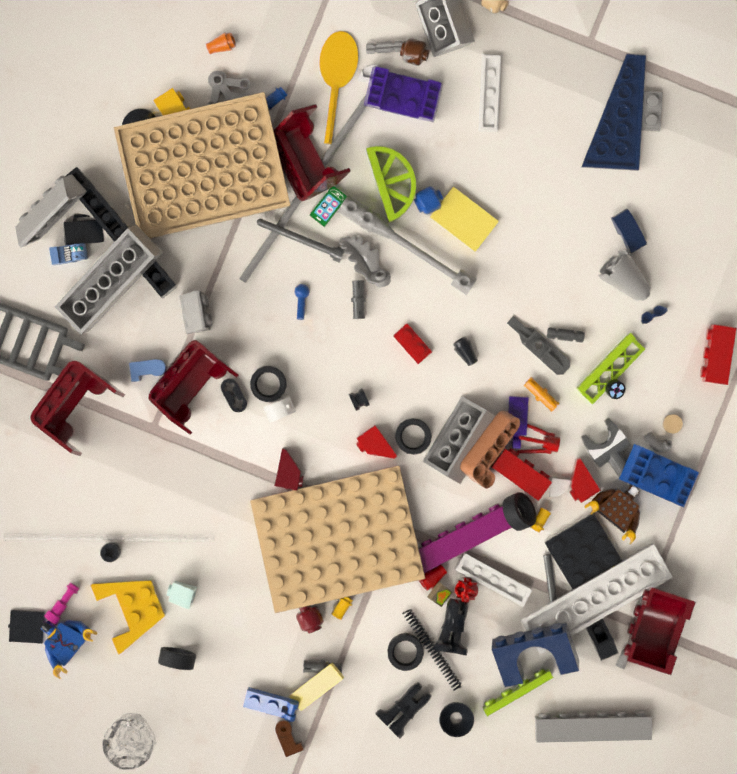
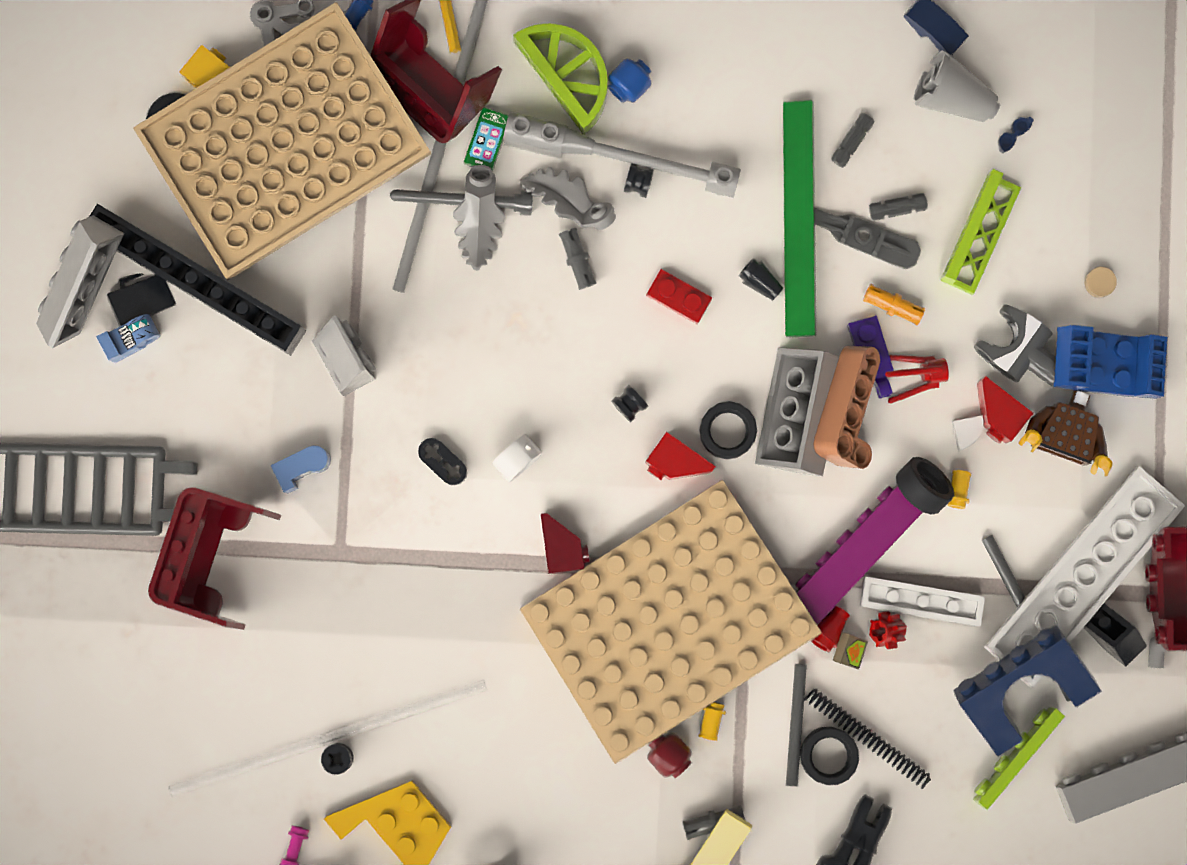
camera: 15 degrees left, 5 degrees down
light grey brick [55,225,163,334] -> none
dark red windscreen [148,340,239,435] -> none
light aqua slope [167,581,197,609] -> none
black tyre [250,366,287,402] -> none
blue bar [294,284,310,320] -> none
light yellow tile [430,187,499,252] -> none
black piece [434,598,468,656] -> none
black piece [439,702,474,737] -> none
red brick [491,448,552,501] -> none
black plate [544,513,622,590] -> none
black tile [605,379,626,399] -> none
light grey arm [644,432,673,452] -> none
red brick [700,325,736,385] -> none
none -> light grey plant [453,165,505,271]
none -> black wheel [623,163,654,198]
none -> green tile [783,100,816,337]
none -> dark grey bar [786,664,807,787]
none -> dark grey axle [831,113,874,168]

